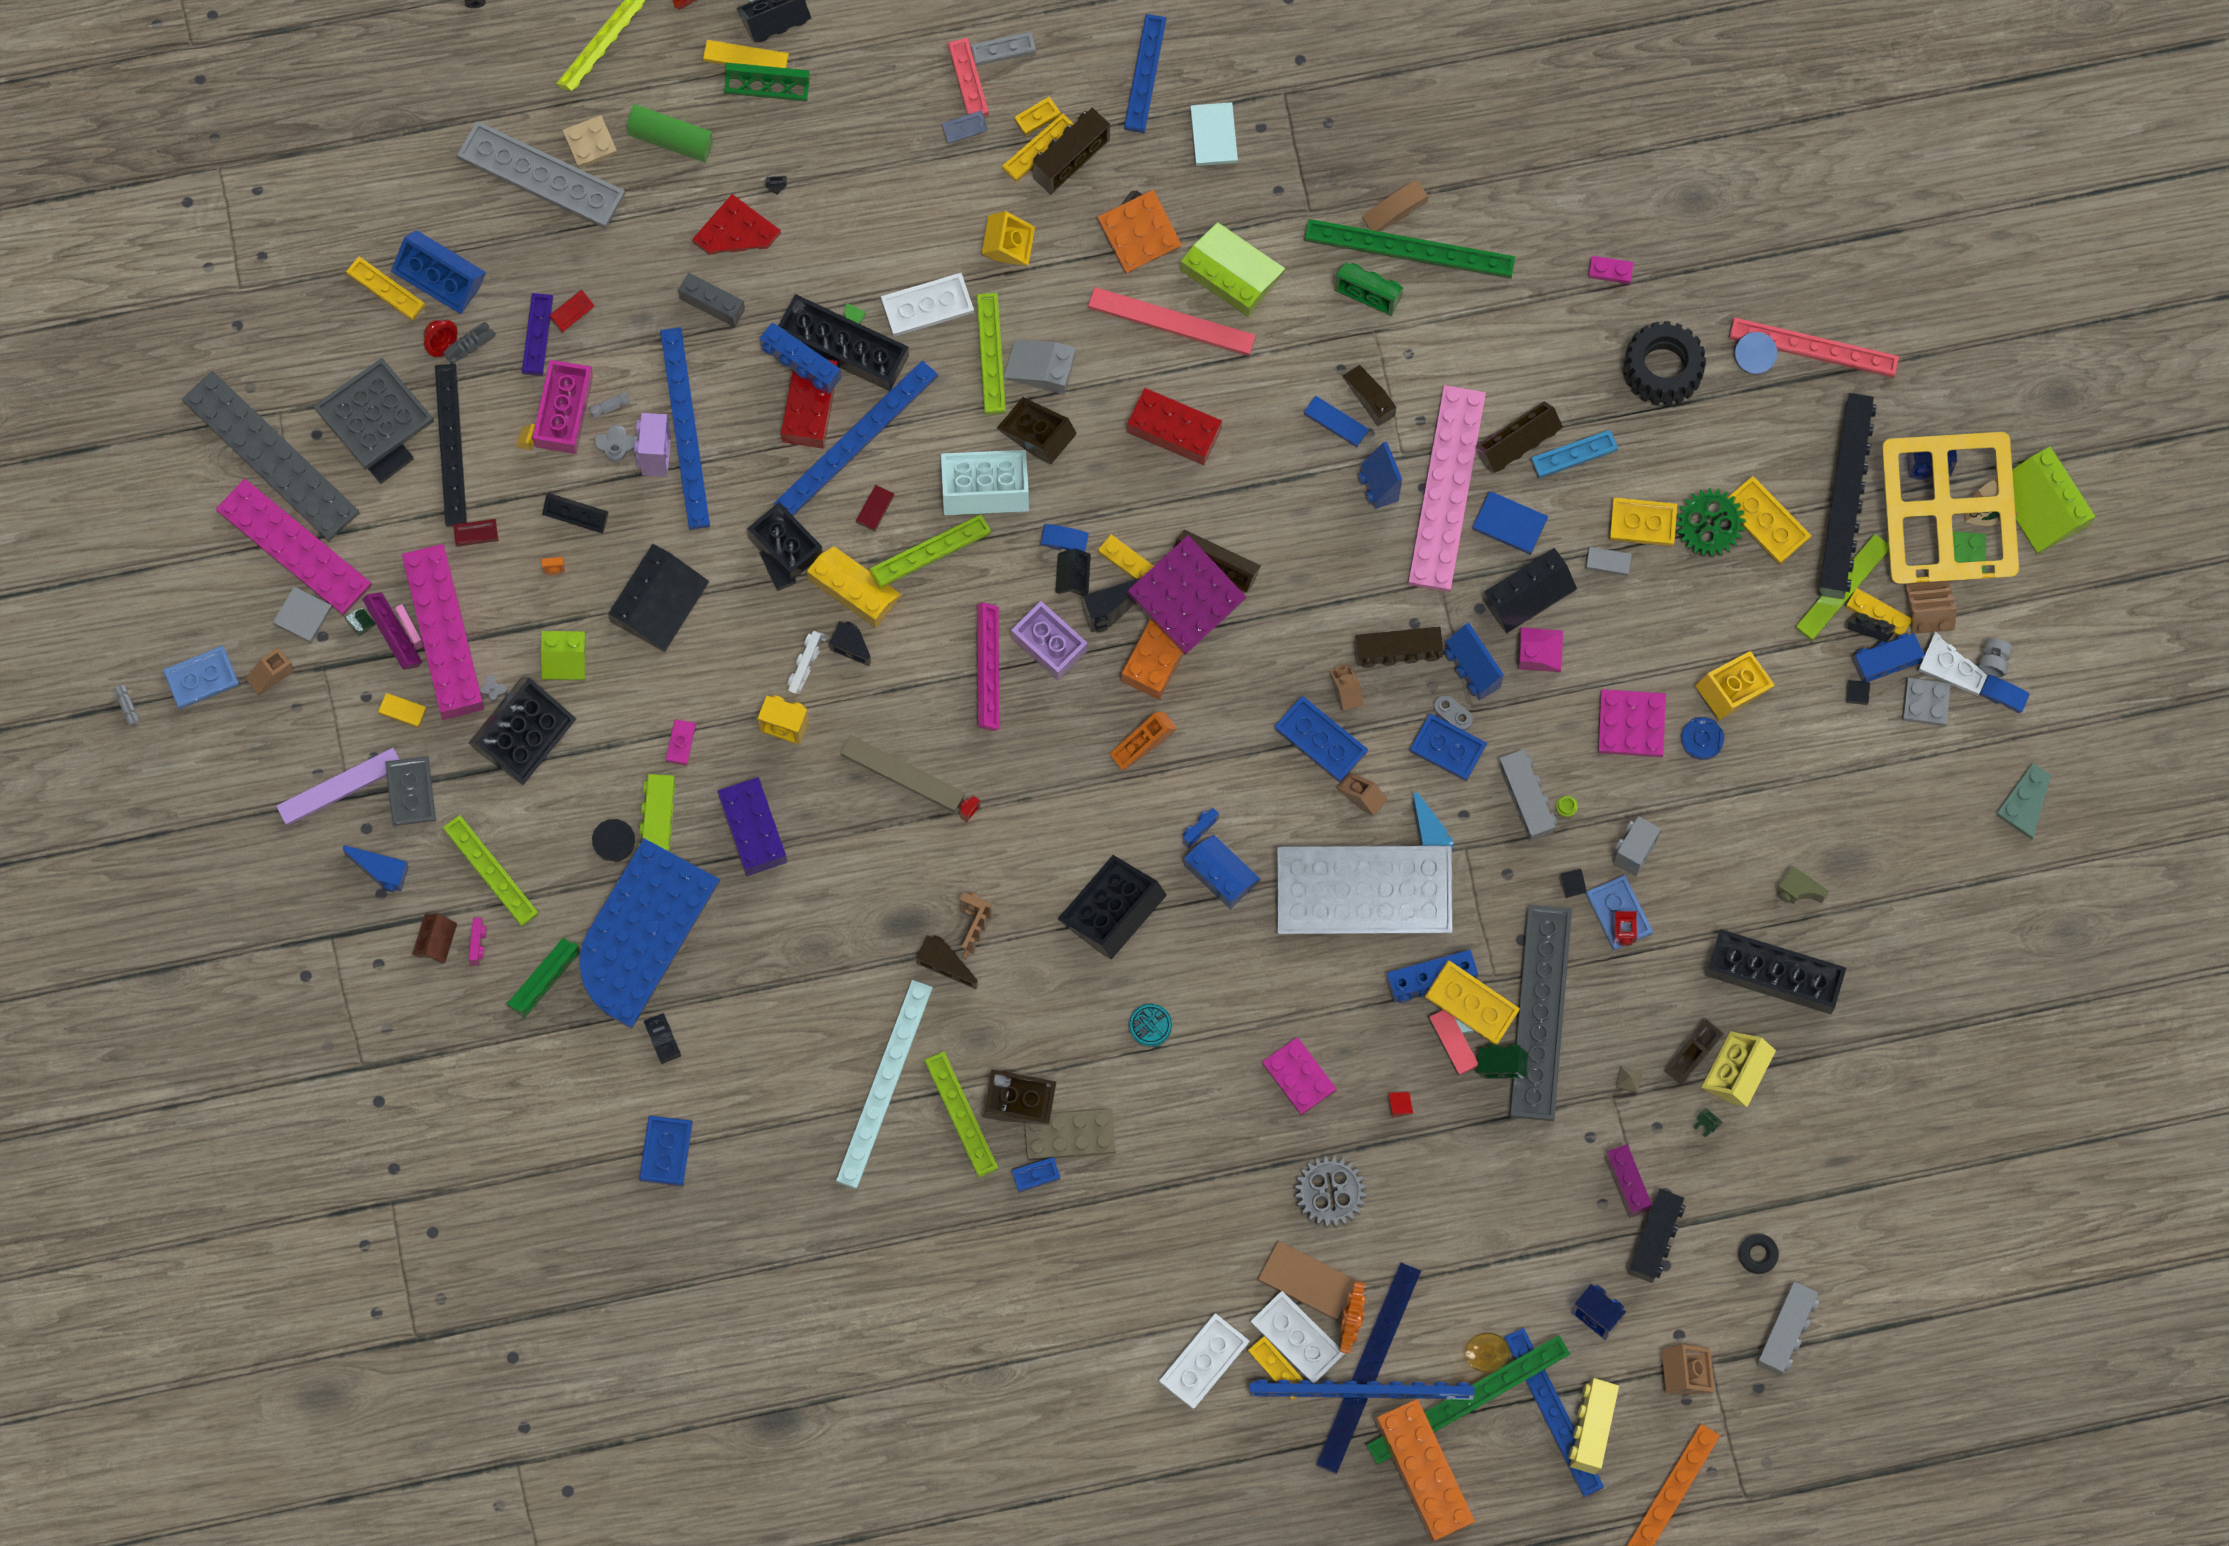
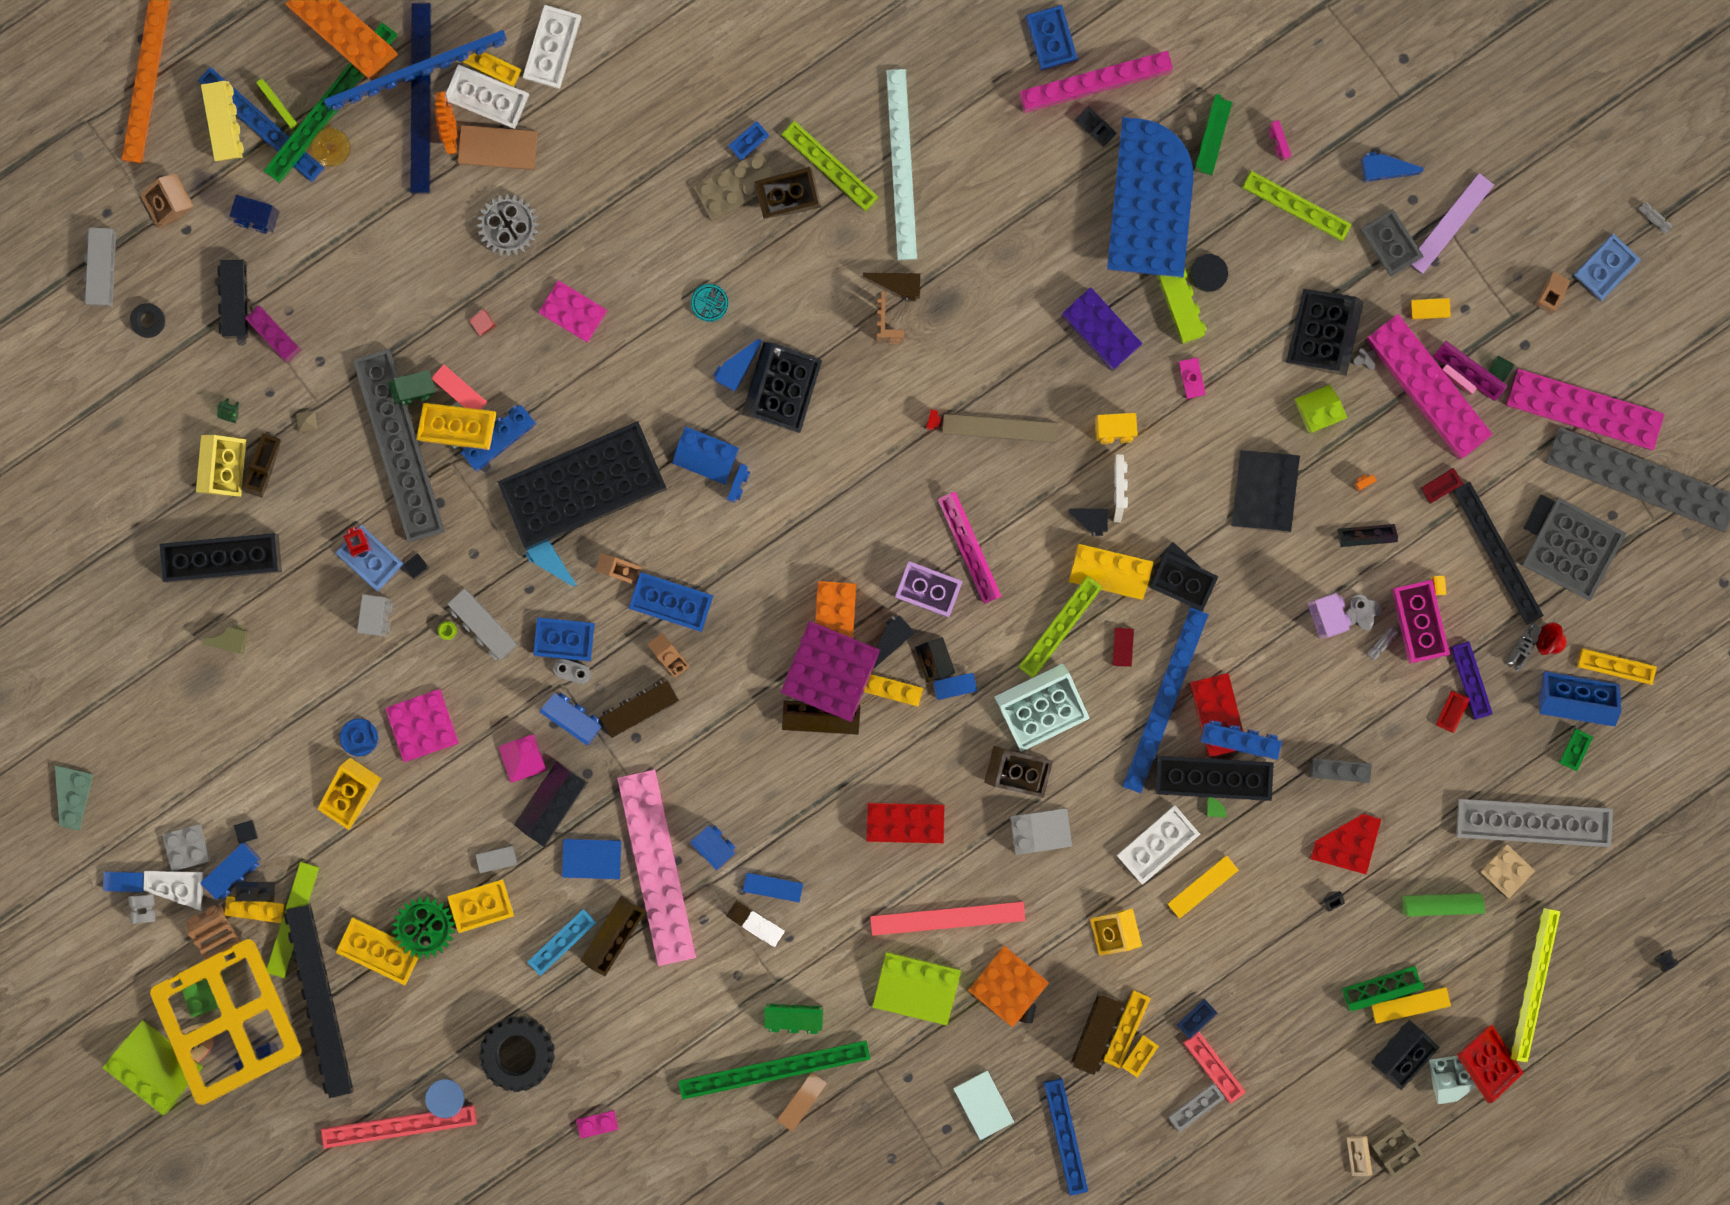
camera: 155 degrees right, 15 degrees up
light grey tile [273,587,332,643] -> none
copper panel [412,914,457,963] -> none
blue plate [660,327,710,530] -> none
lime tile [977,293,1006,415] -> none
orange slope [1110,712,1178,771] -> none
none -> lime tile [256,79,299,131]
none -> blue slope [713,338,762,393]
none -> dark pink brick [1019,51,1173,113]
none -> yellow tile [1167,855,1239,919]
none -> green plate [1559,729,1593,772]

